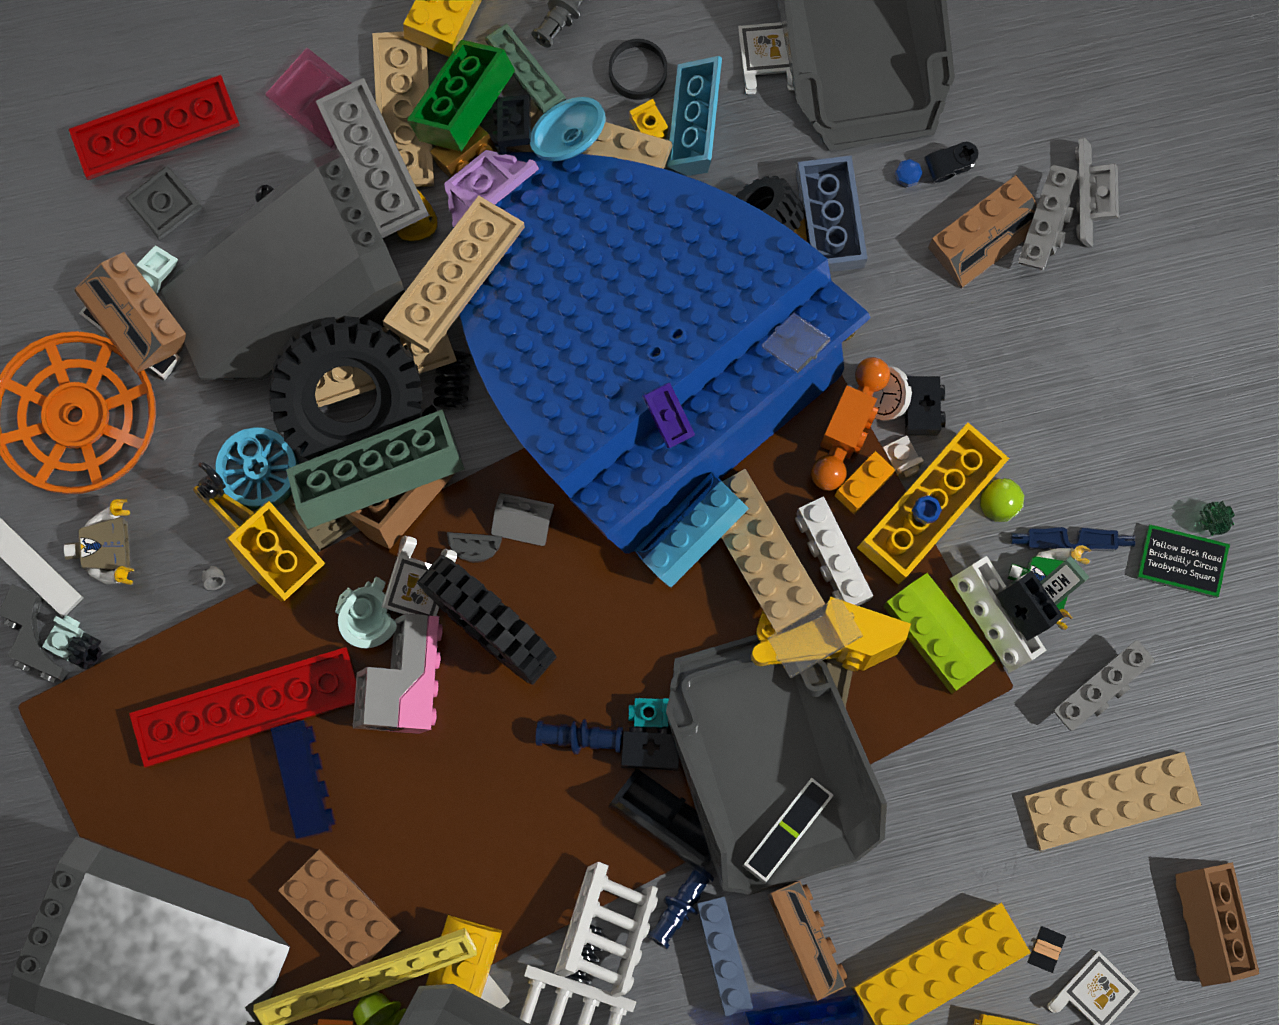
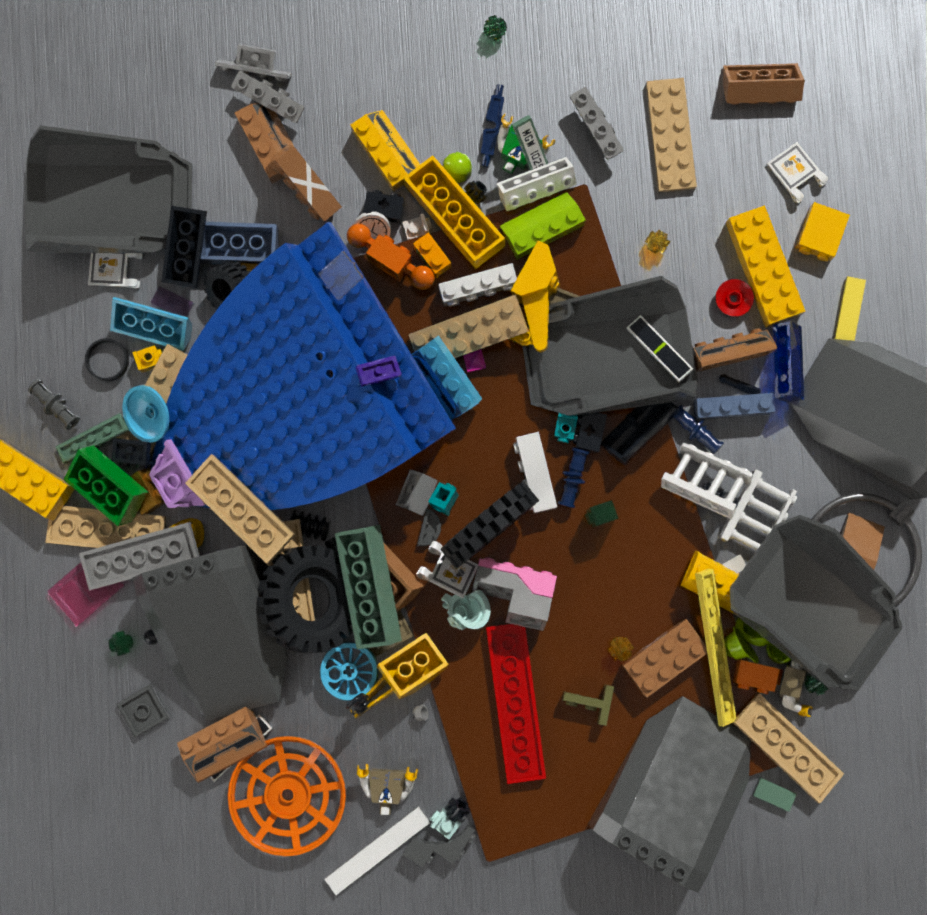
camera: 75 degrees left, 5 degrees up
red plate [69,75,240,180] -> none
light aqua bracket [136,245,178,294] -> none
clear blue brick [271,720,336,840] -> none
clear piece [768,596,863,678] -> none
blue tile [895,159,922,188] -> none
blue tile [912,495,942,525] -> none
black piece [924,141,979,183] -> none
black brick [996,570,1064,641] -> none
black piece [1028,926,1066,973] -> none
black tile [1136,524,1230,598] -> none
none -> clear green gear [108,631,133,656]
none -> clear purple plate [151,286,194,317]
none -> black slope [161,206,207,288]
none -> medium nougat brick [270,145,342,222]
none -> yellow slope [350,110,420,192]
none -> teal brick [428,482,459,516]
none -> dark pink tile [463,349,486,373]
none -> black gear [464,181,487,204]
none -> white brick [513,432,557,514]
none -> olive bracket [562,684,614,726]
none -> clear green brick [585,500,619,528]
none -> clear yellow gear [608,637,634,661]
none -> clear yellow gear [645,229,670,254]
none -> red dish [715,279,754,317]
none -> black piece [719,374,761,394]

